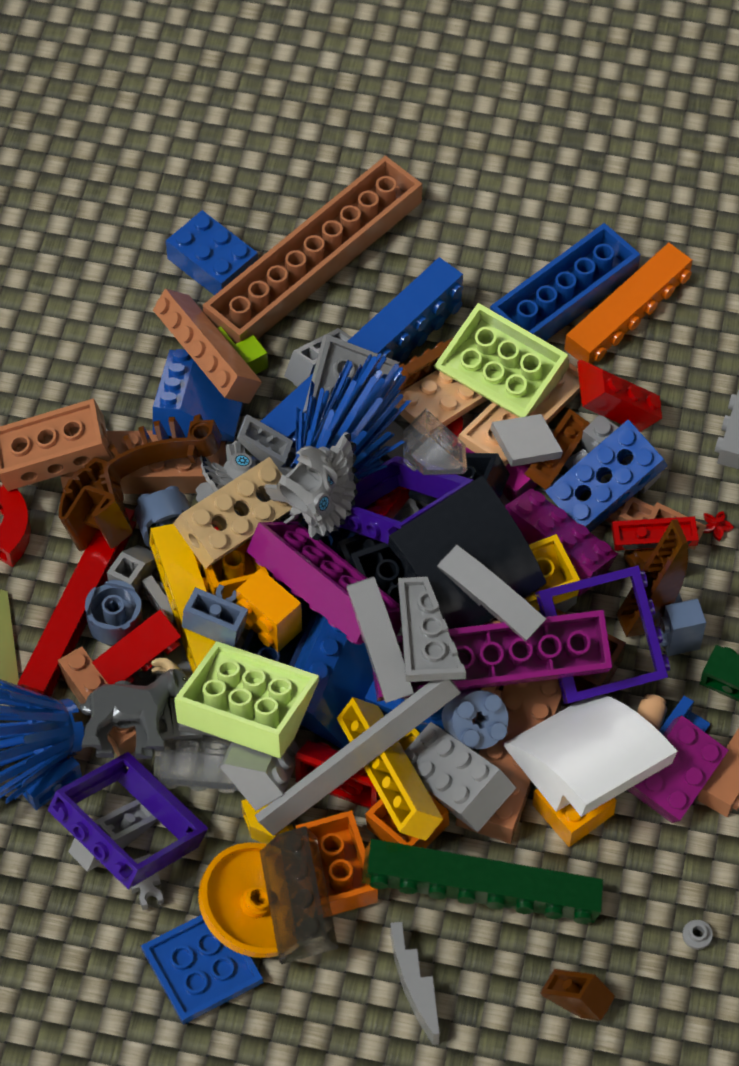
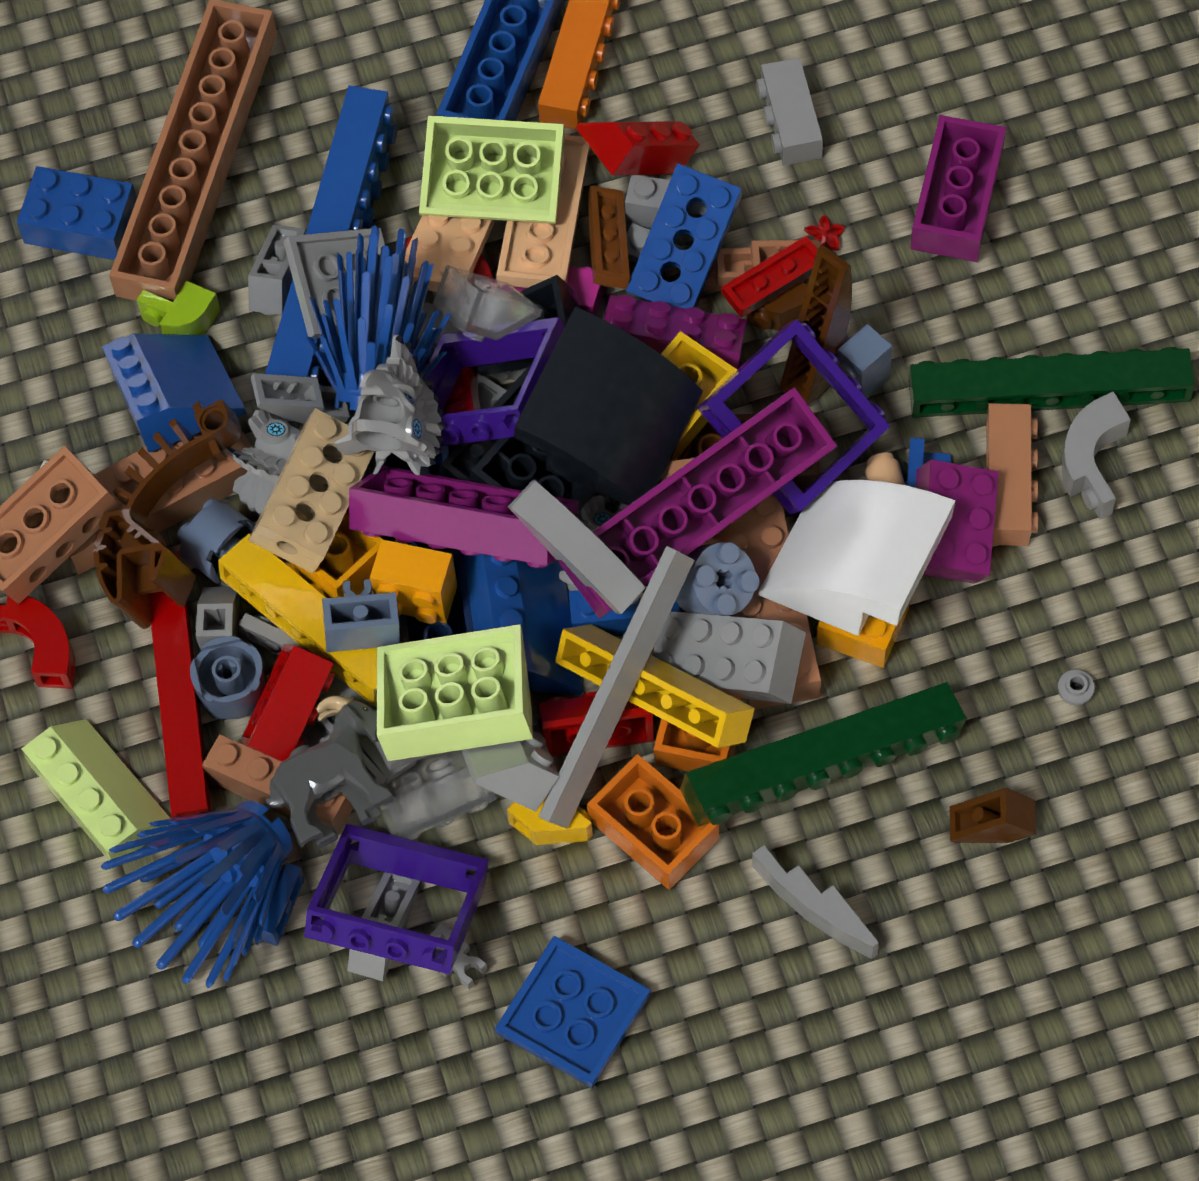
camera: 25 degrees left, 5 degrees up
nougat brick [153,288,262,404] -> none
light orange dish [198,842,316,958] -> none
clear smoke slope [260,826,338,964] -> none
dark orange plate [398,337,454,392] -> none
light grey wing [398,577,466,682] -> none
light grey slope [437,545,546,642] -> none
light grey tile [490,414,563,467] -> none

